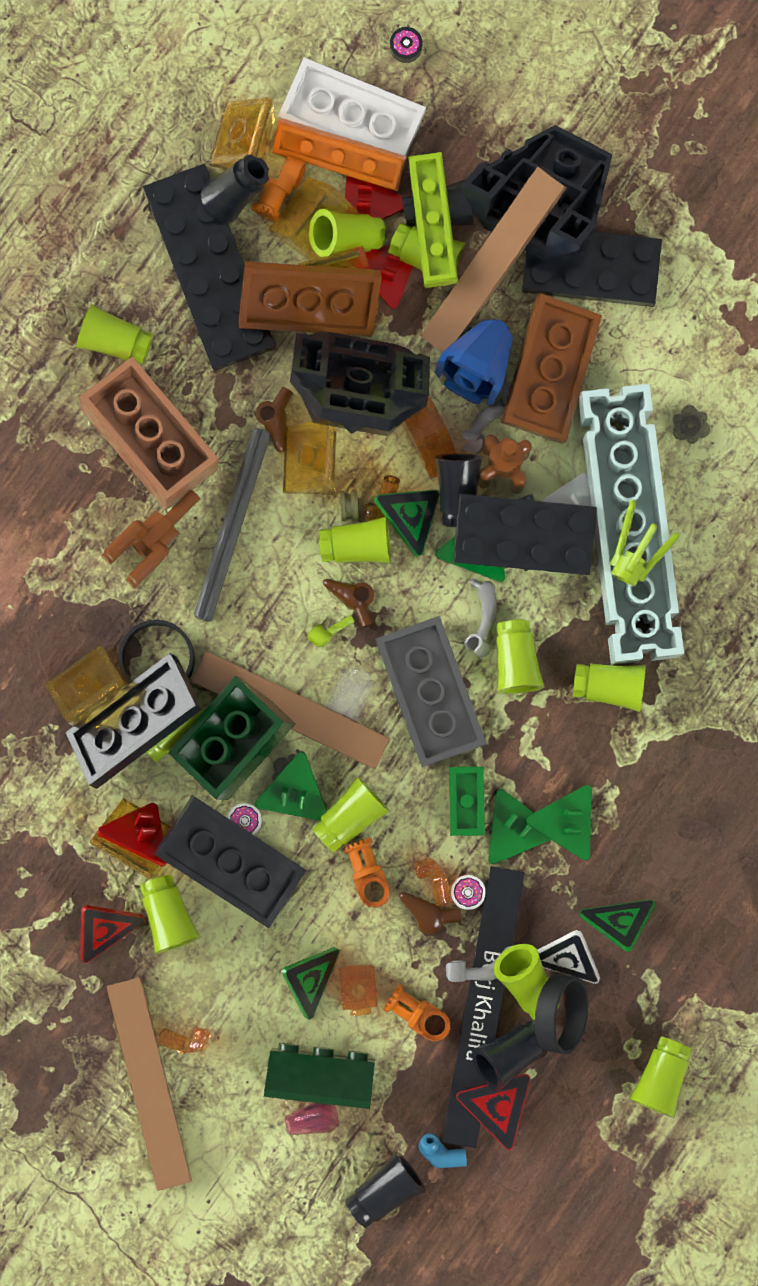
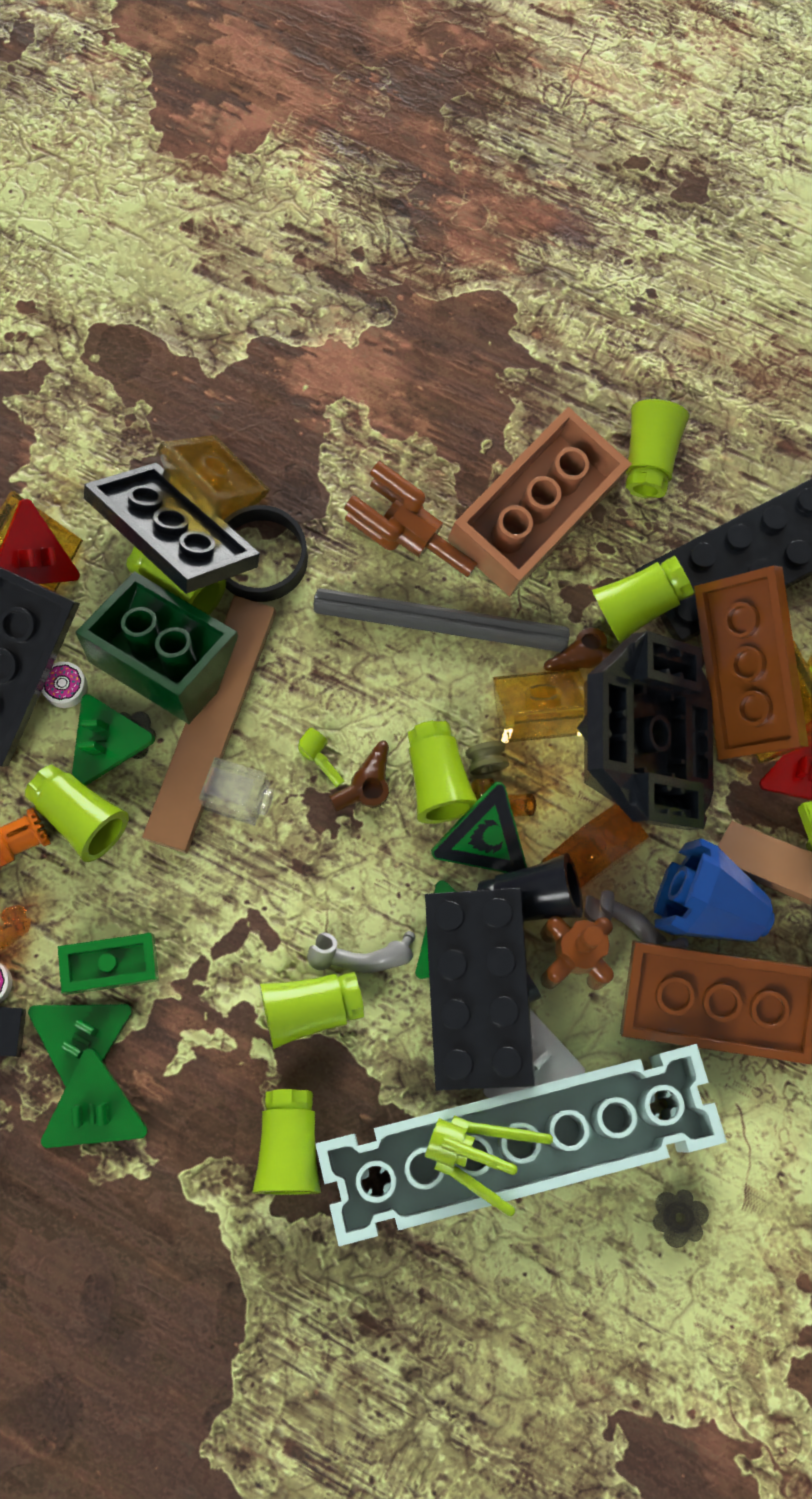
camera: 80 degrees right, 10 degrees down
dark grey plate [375,616,486,768] -> none
none -> lime plant [592,556,695,644]

